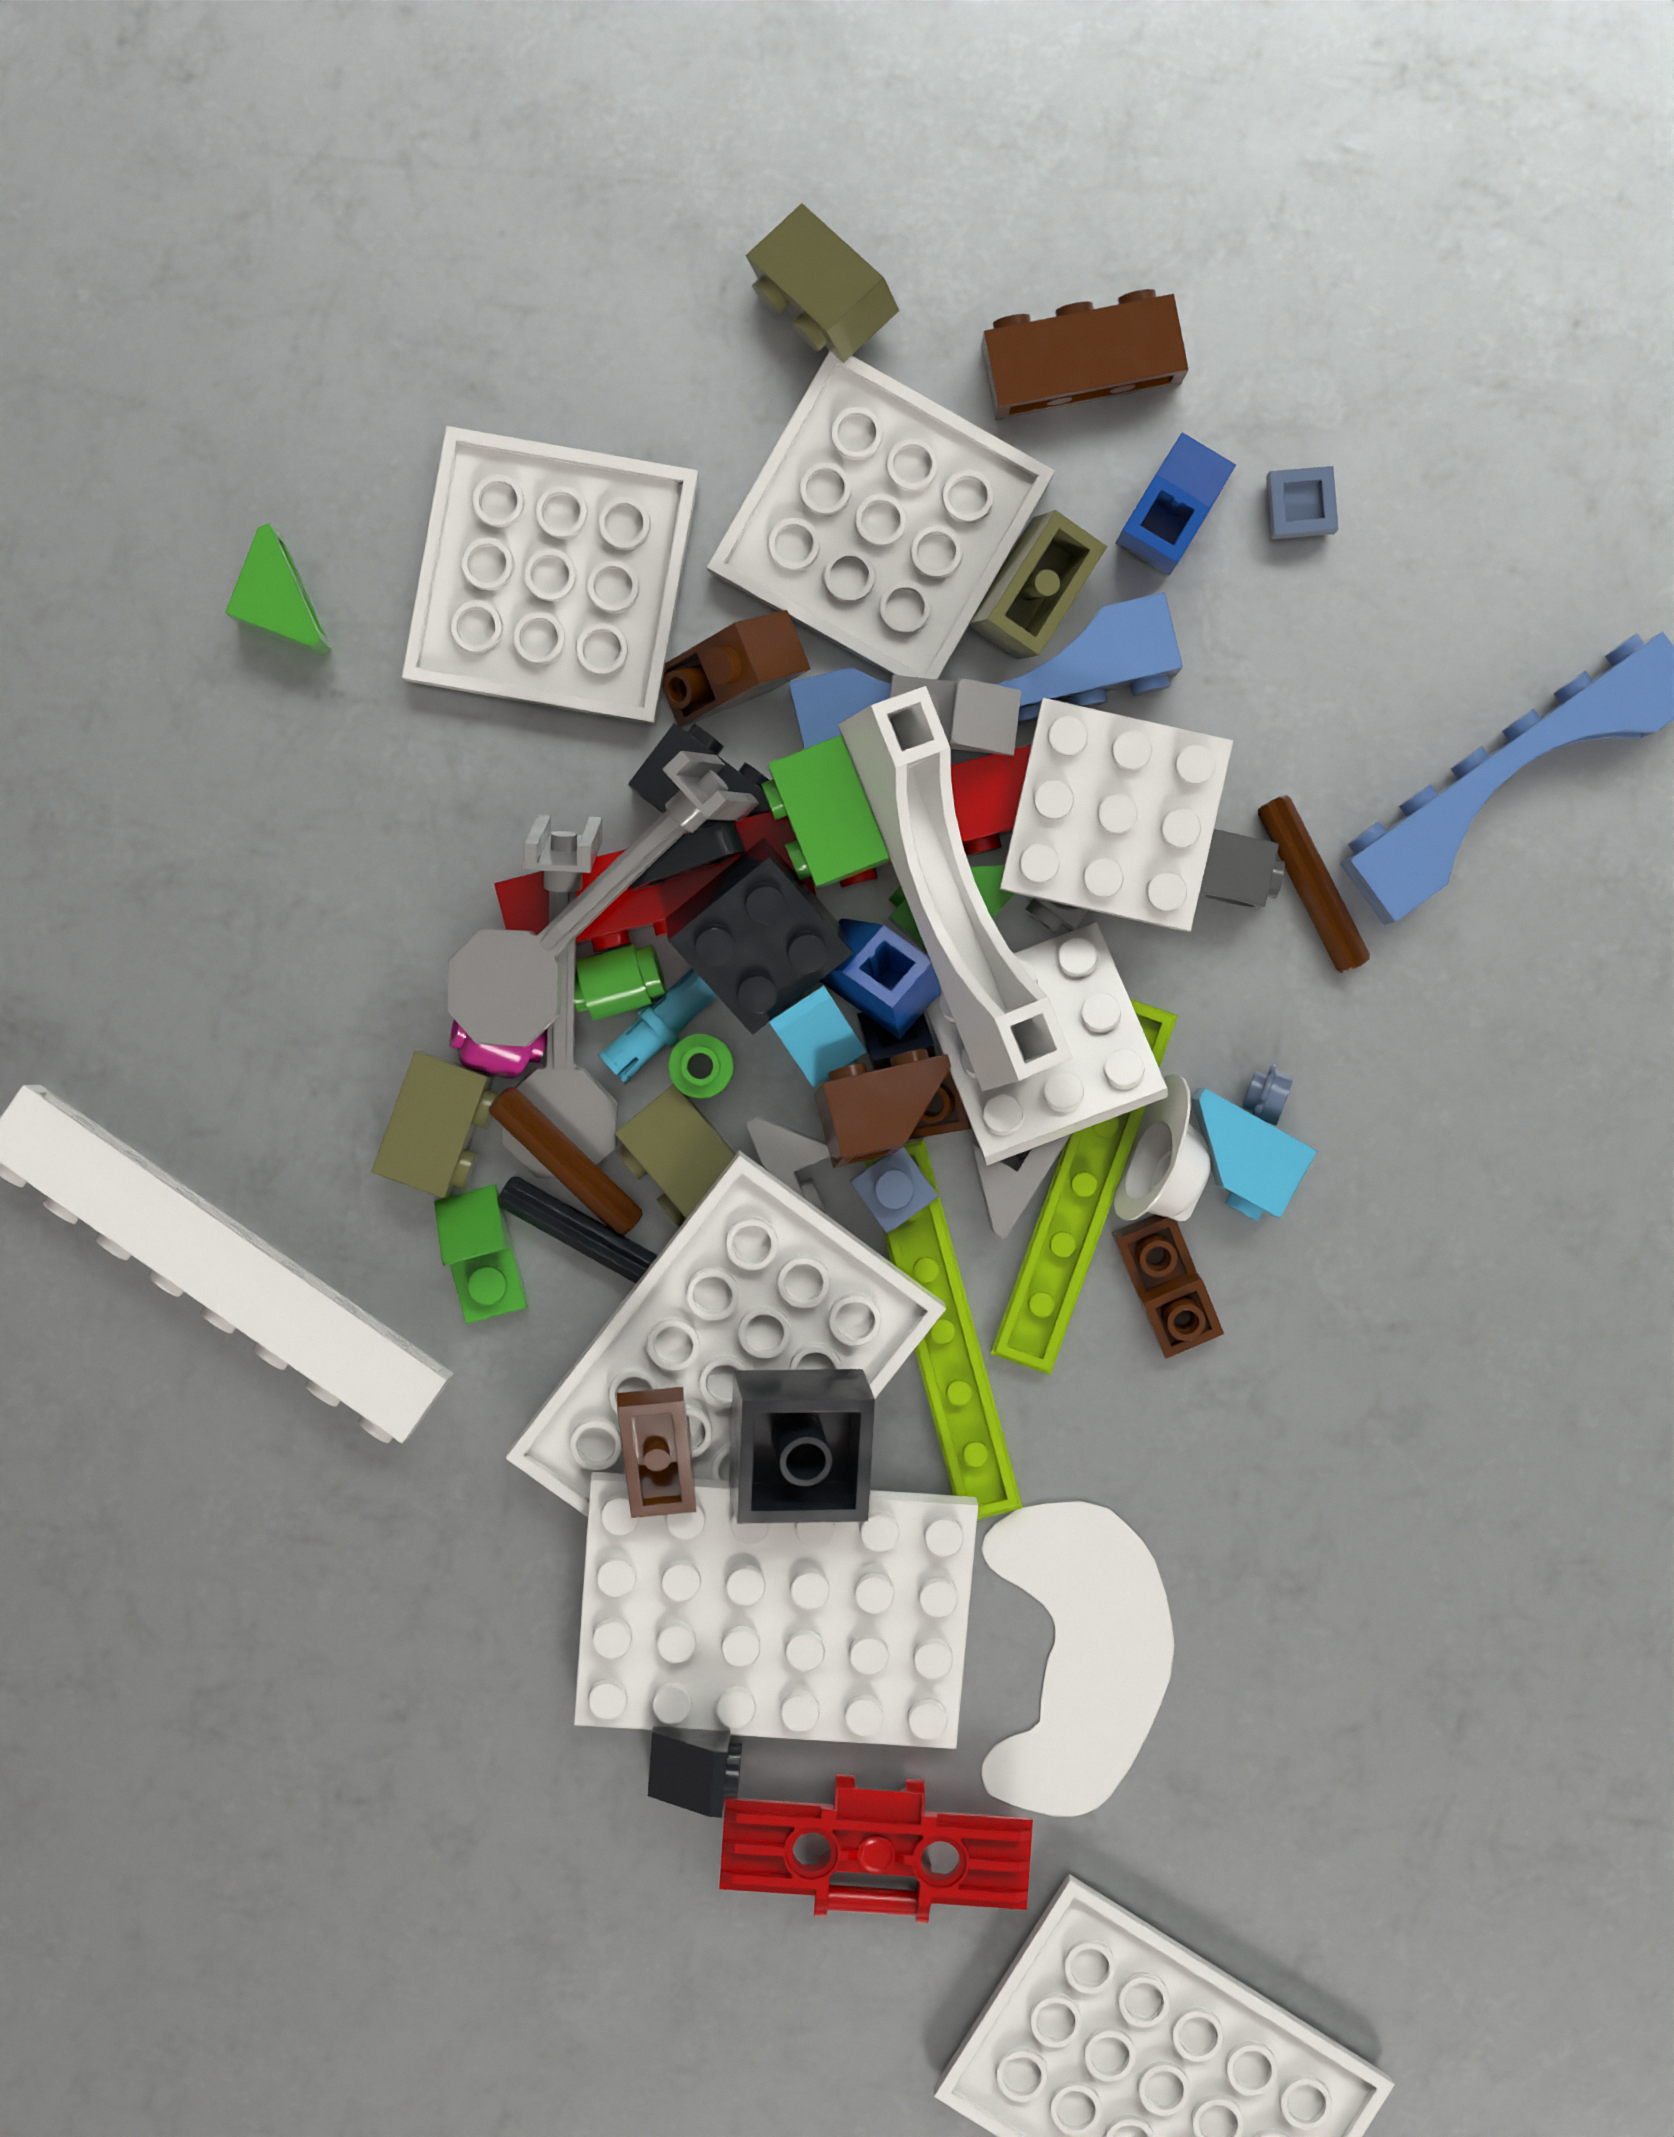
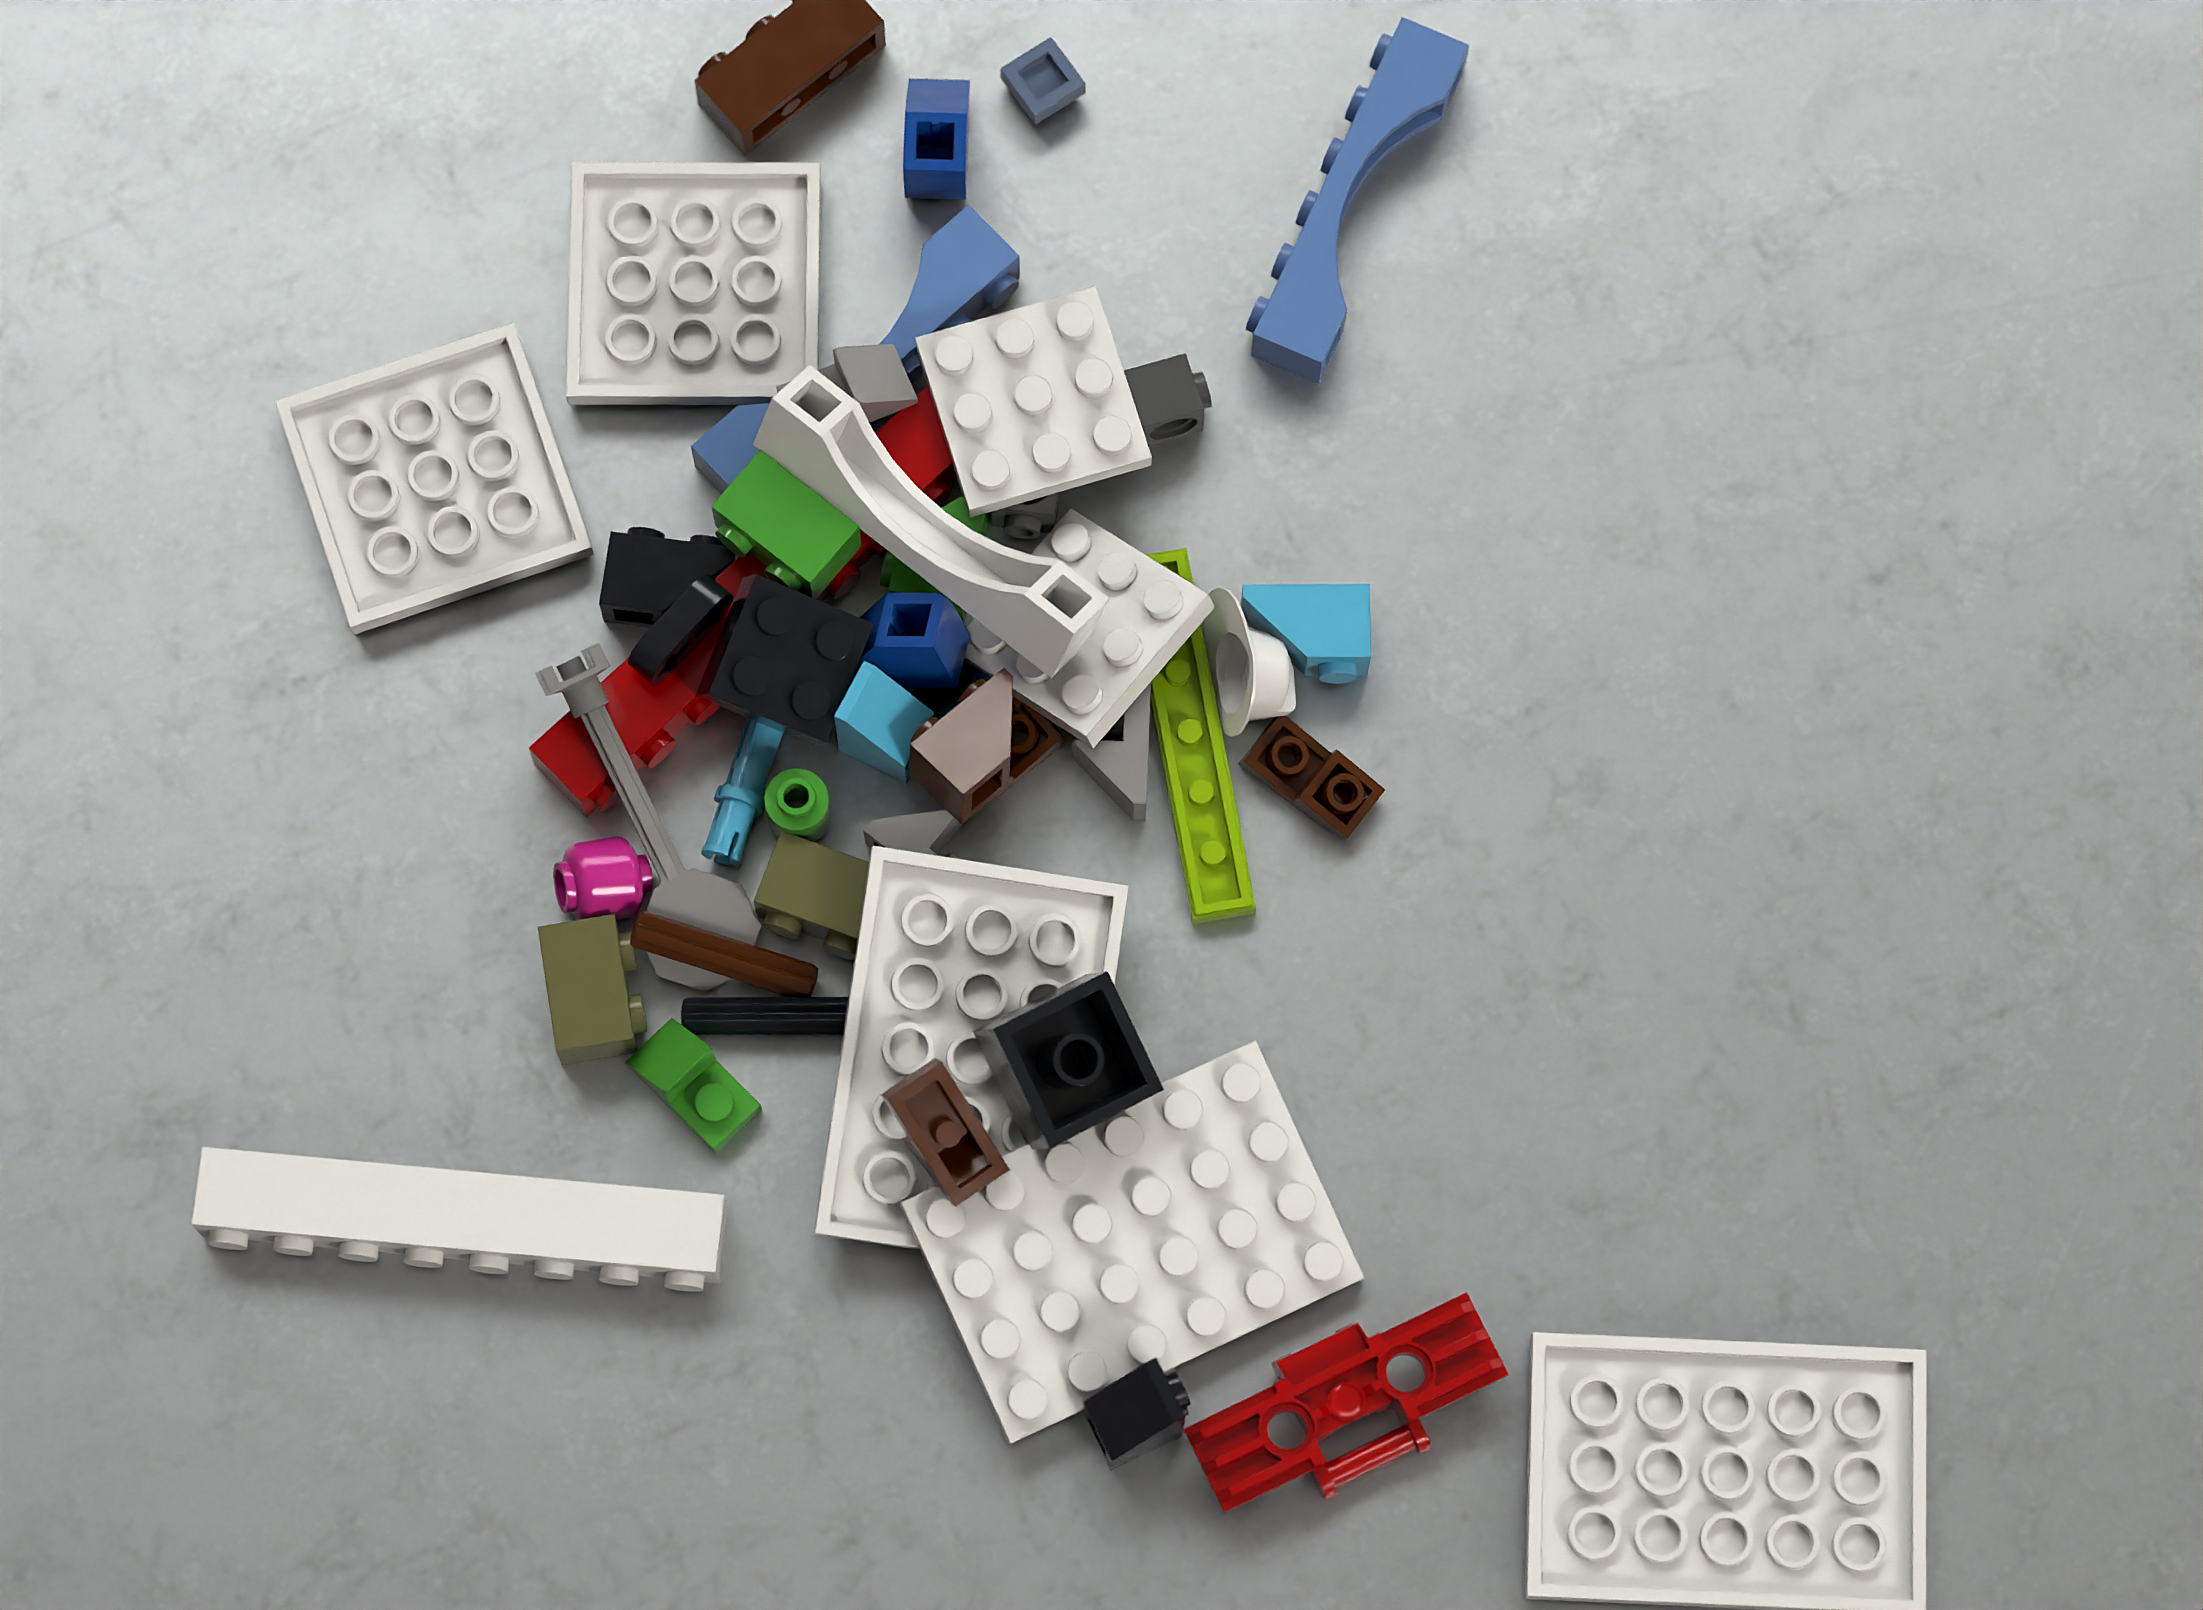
camera: 30 degrees left, 15 degrees down
bright green slope [225,523,332,655] -> none
light grey piece [447,751,759,1047] -> none
bright green brick [575,943,667,1021] -> none
reddish brown slope [662,610,811,727] -> none
olive brick [745,203,900,363] -> none
sand blue plate [849,1147,939,1234] -> none
lime tile [864,1139,1023,1520] -> none
olive brick [968,510,1108,660] -> none
white sticker [981,1501,1175,1817] -> none
sand blue plate [1242,1064,1294,1125] -> none
reddish brown axle [1258,795,1370,973] -> none

